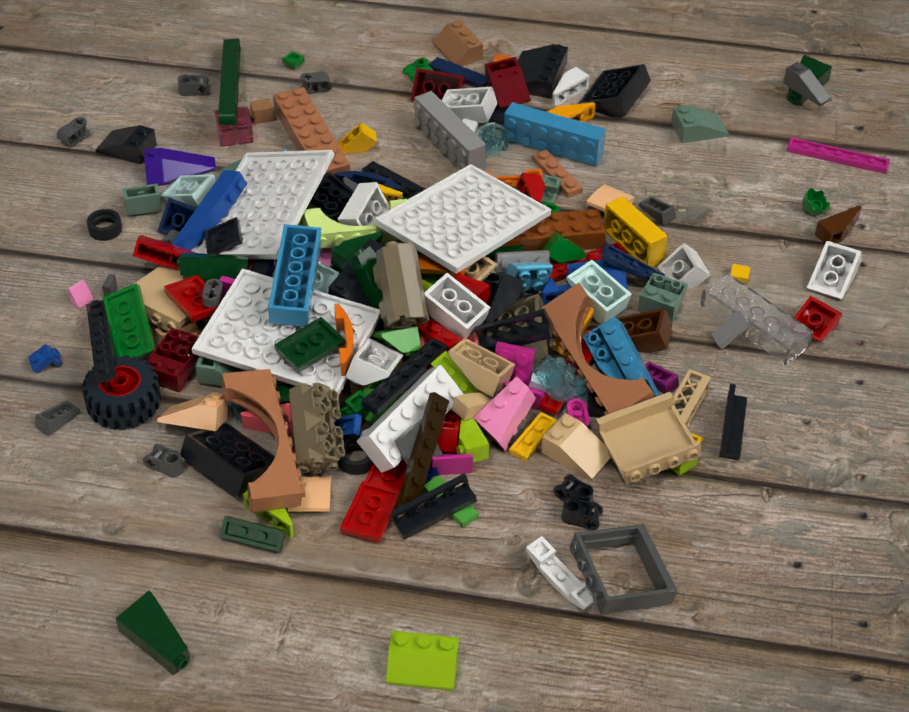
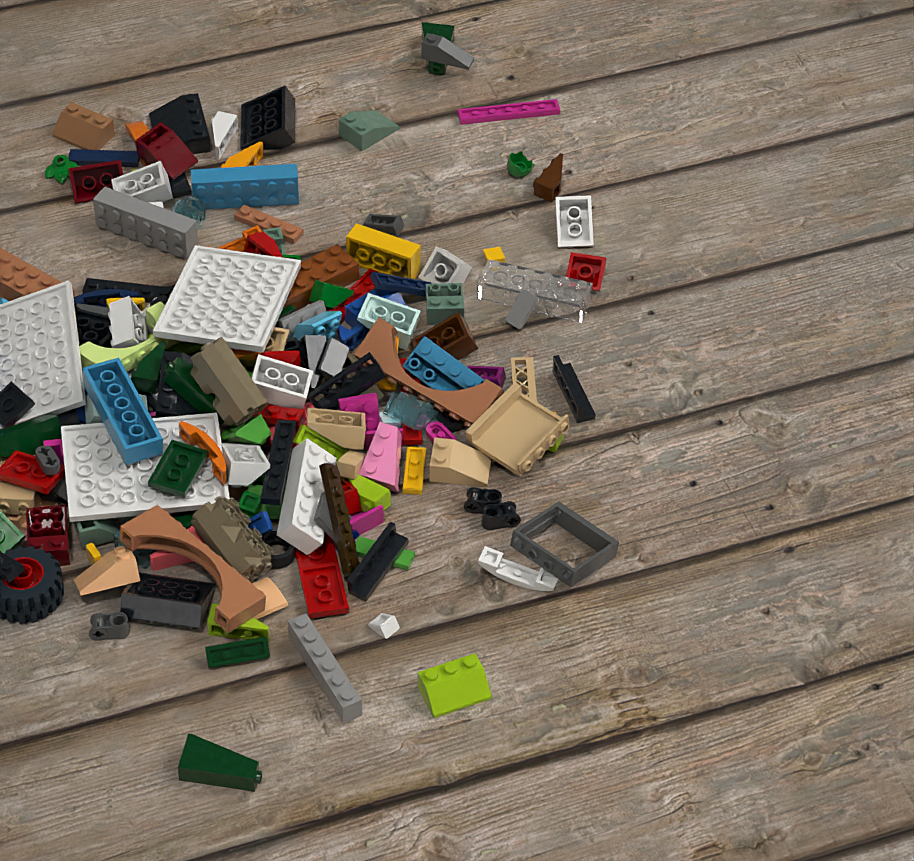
camera: 30 degrees left, 0 degrees up
yellow slope [338,122,377,154] -> none
light nougat slope [586,184,635,212] -> none
none -> yellow tile [86,543,102,565]
none -> light grey brick [288,613,362,723]
none -> slope [318,338,349,380]
none -> white slope [368,613,400,639]

